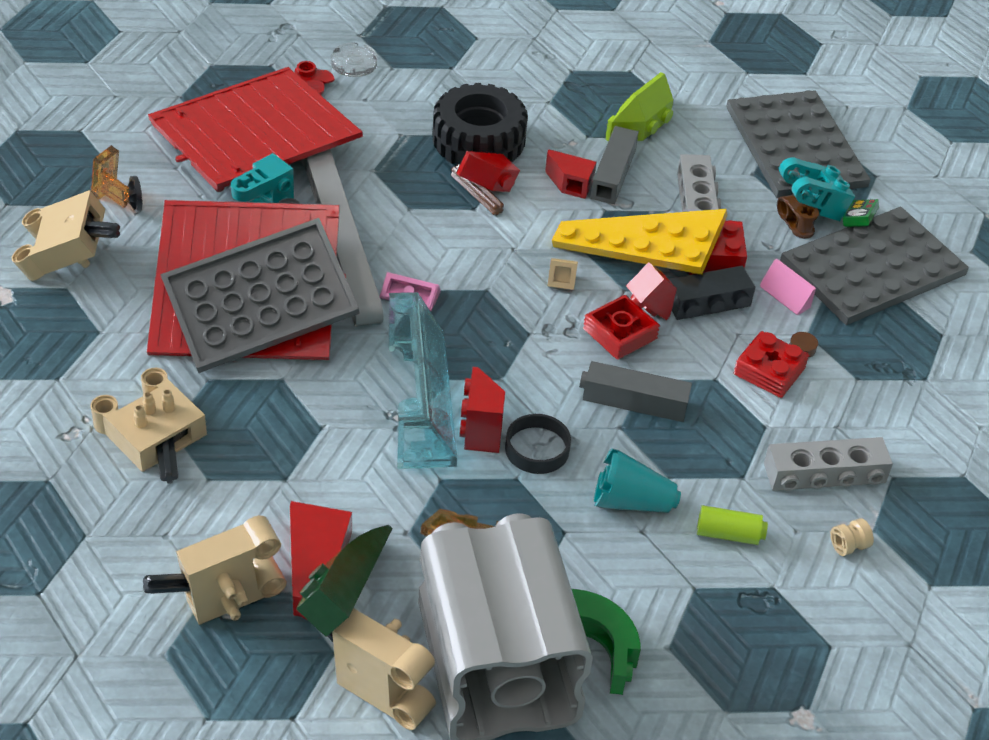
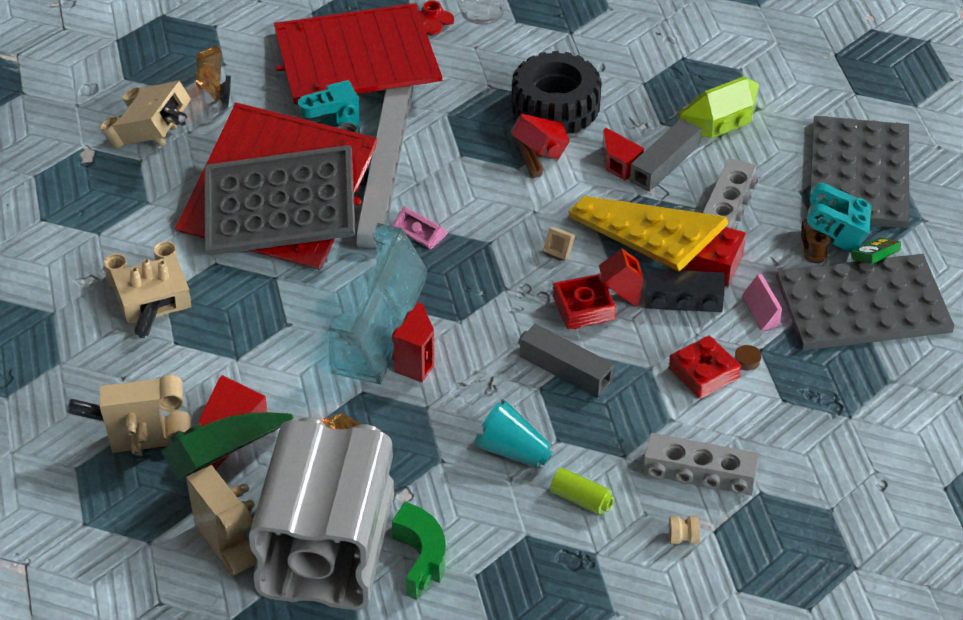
camera: 25 degrees right, 0 degrees up
black tyre [505,414,571,474] -> none

